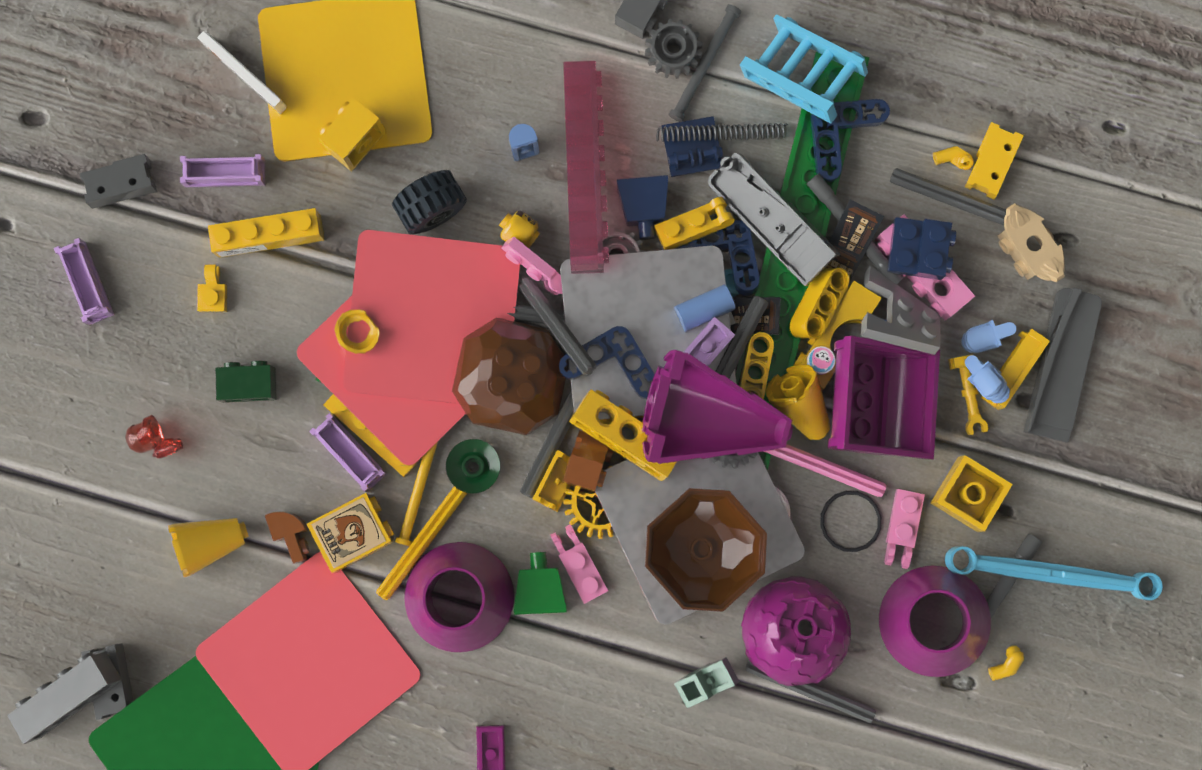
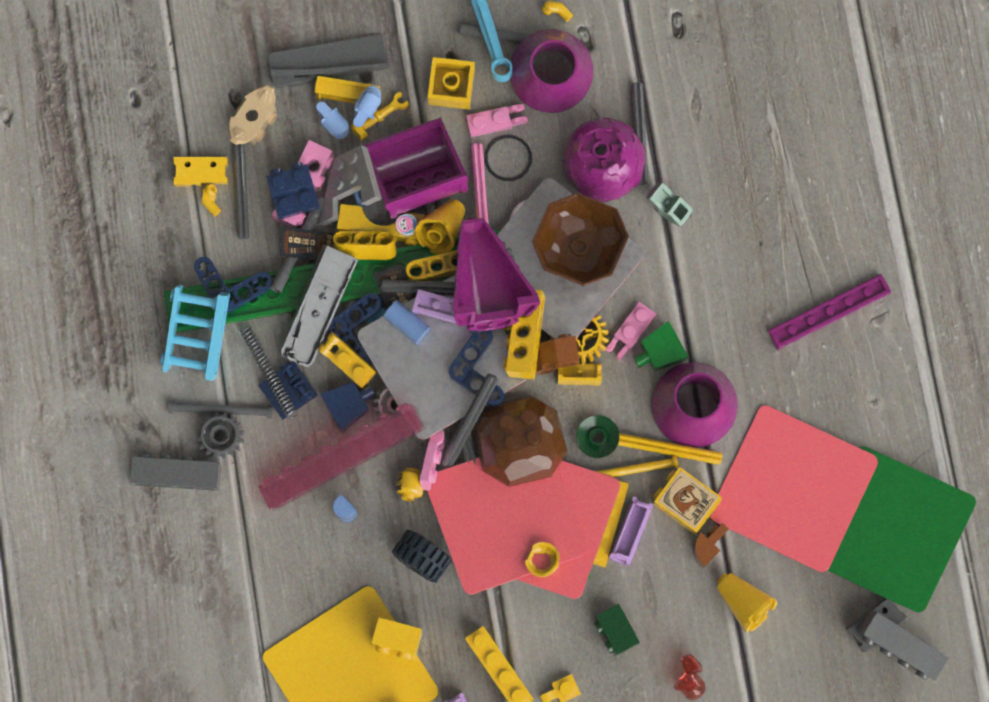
camera: 115 degrees left, 5 degrees down
dark grey axle [520,388,574,498] -> none

